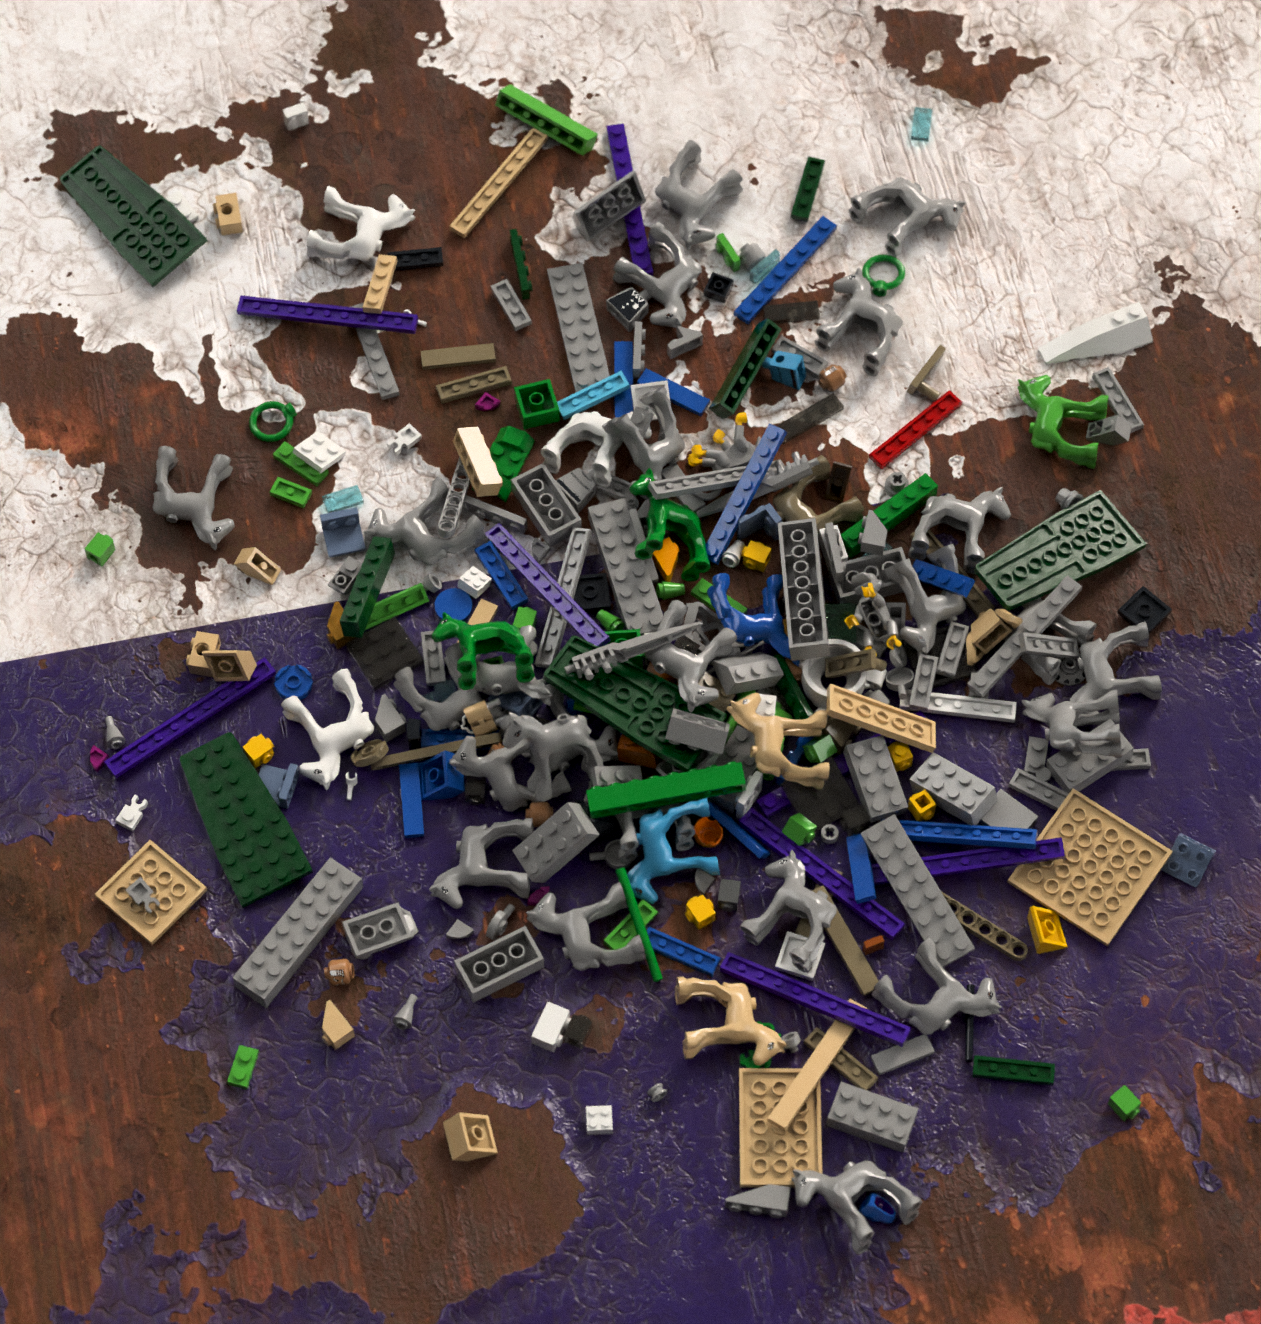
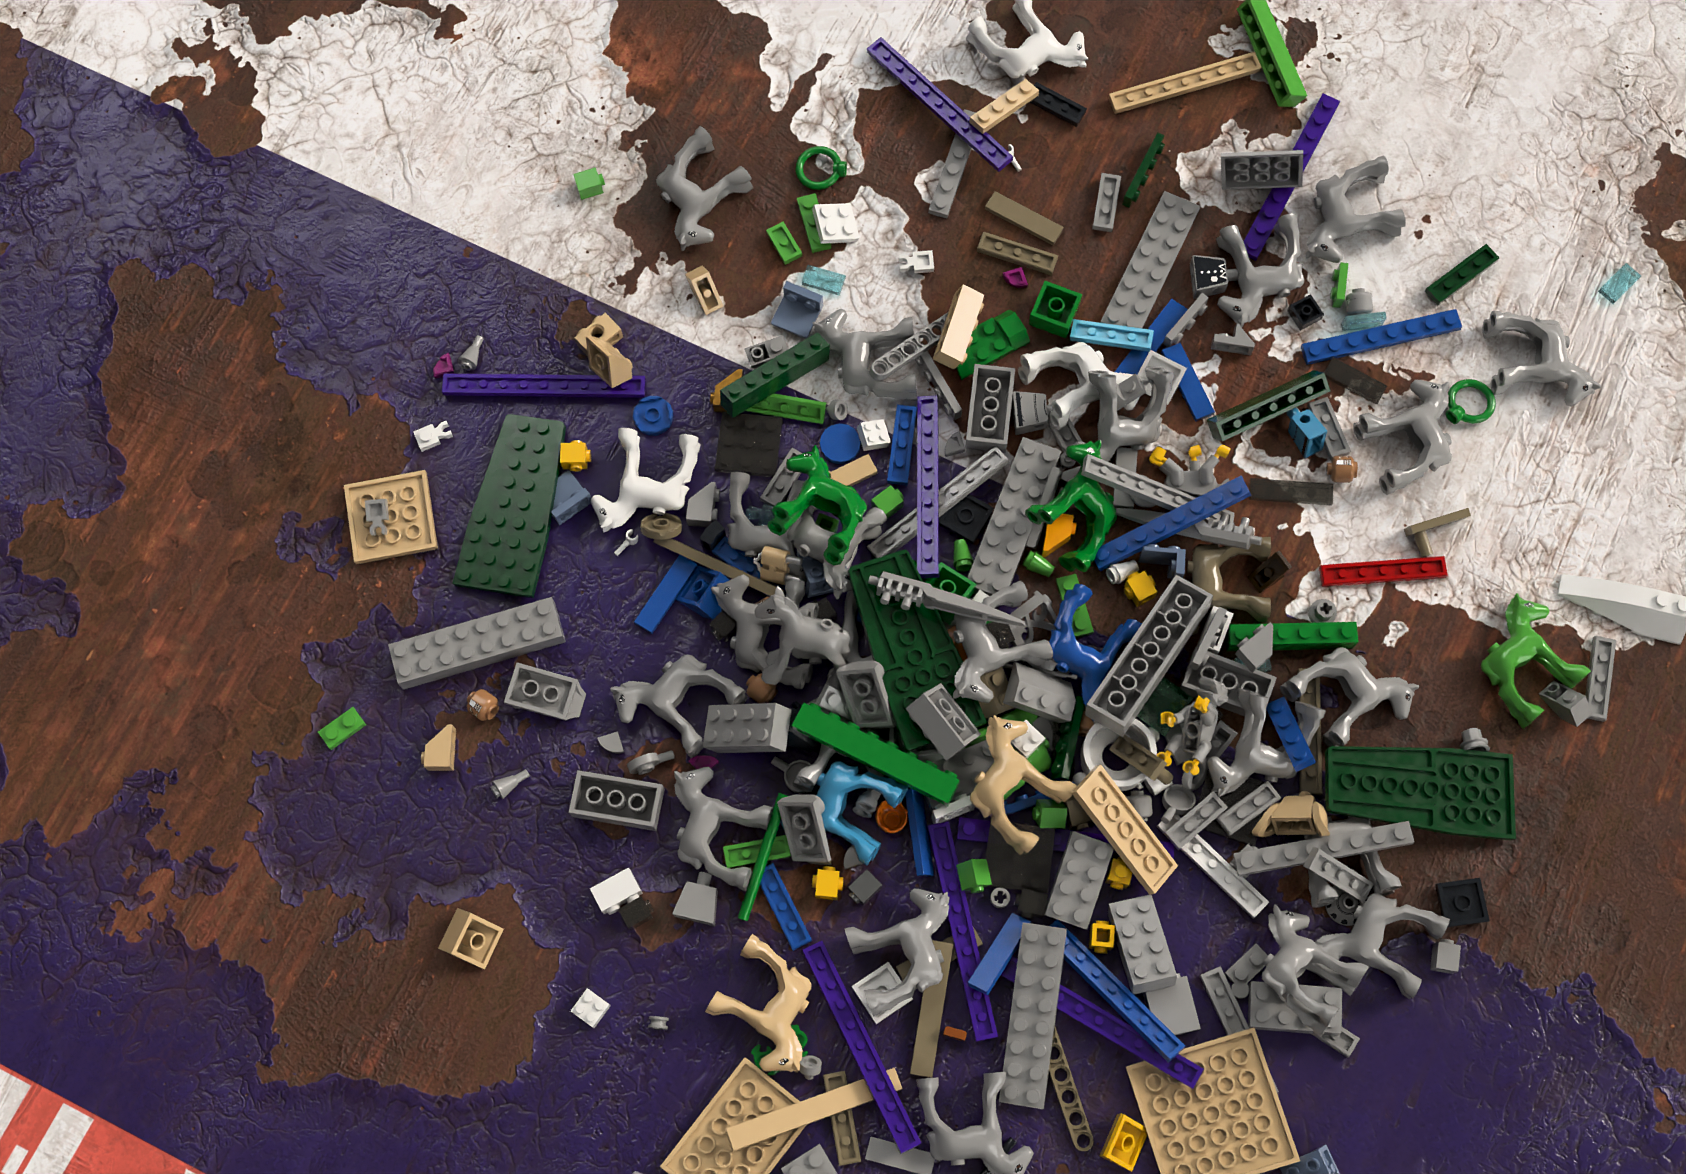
camera: 40 degrees right, 10 degrees up
none -> light grey torso [673,872,718,926]
none -> light grey slope [777,795,831,865]
none -> light grey slope [836,661,894,729]
none -> light grey brick [1430,939,1461,974]

